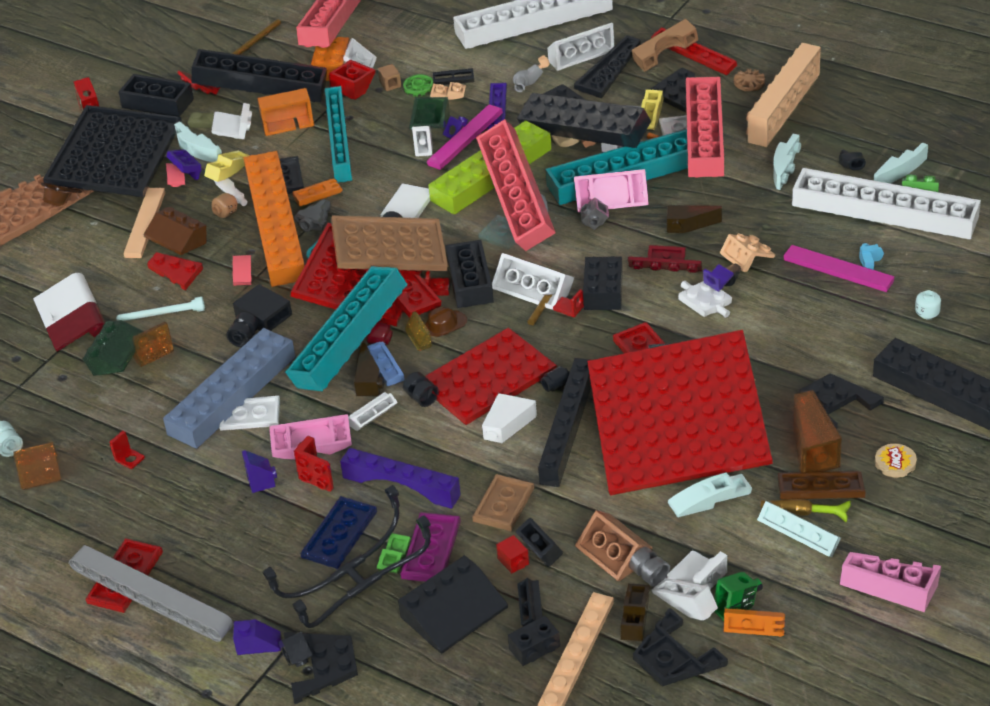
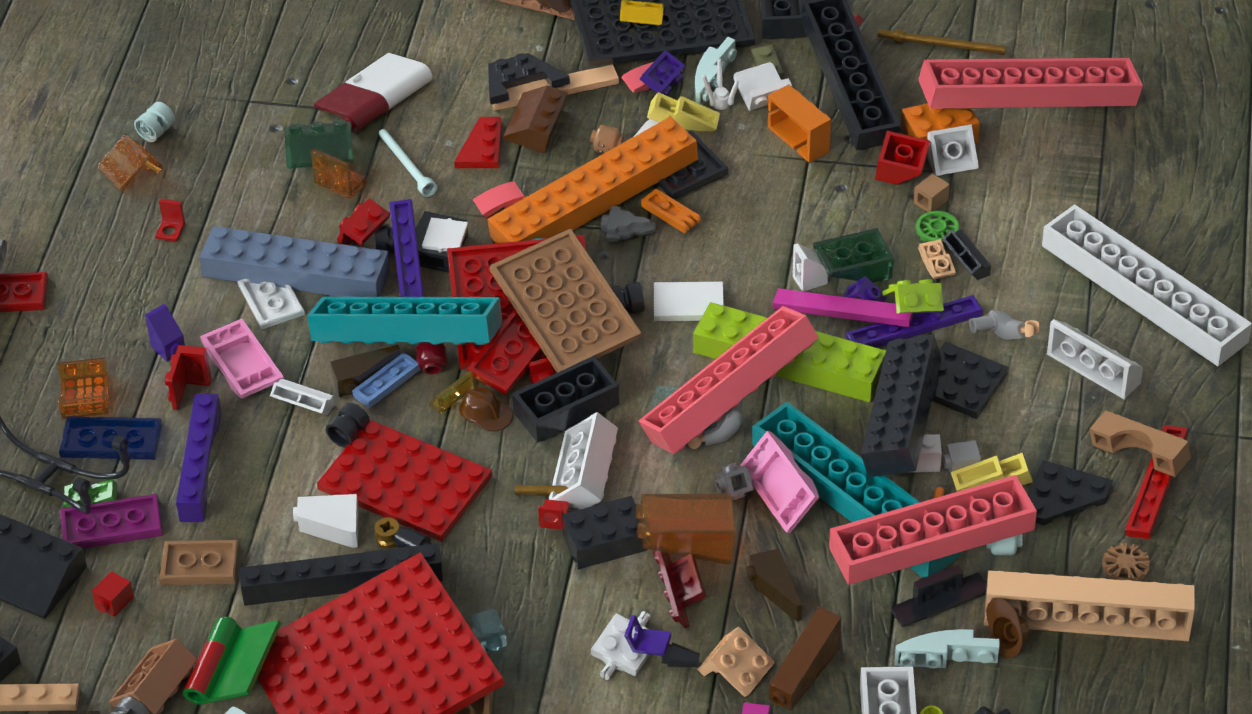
camera: 65 degrees right, 5 degrees up
teal brick [325,86,352,182] -> none
black brick [516,518,563,567] -> none
black piece [517,577,542,627] -> none
black wing [574,35,641,98] -> none
red plate [613,322,665,353] -> none
none -> clear orange panel [57,357,109,420]
none -> green door [183,617,281,705]
none -> red bracket [337,198,390,246]
none -> pearl gold wheel [374,517,399,549]
none -> dark purple tile [389,199,424,297]
none -> white piece [422,218,468,252]
none -> black wing [488,53,570,105]
none -> yellow slope [620,0,664,25]
none -> clear orange slope [636,494,735,564]
none -> white plant [702,59,739,110]
none -> reddish brown slope [769,606,841,711]
none -> lime bracket [882,279,944,314]
none -> black bracket [891,565,987,627]
none -> reddish brown piece [986,598,1029,658]

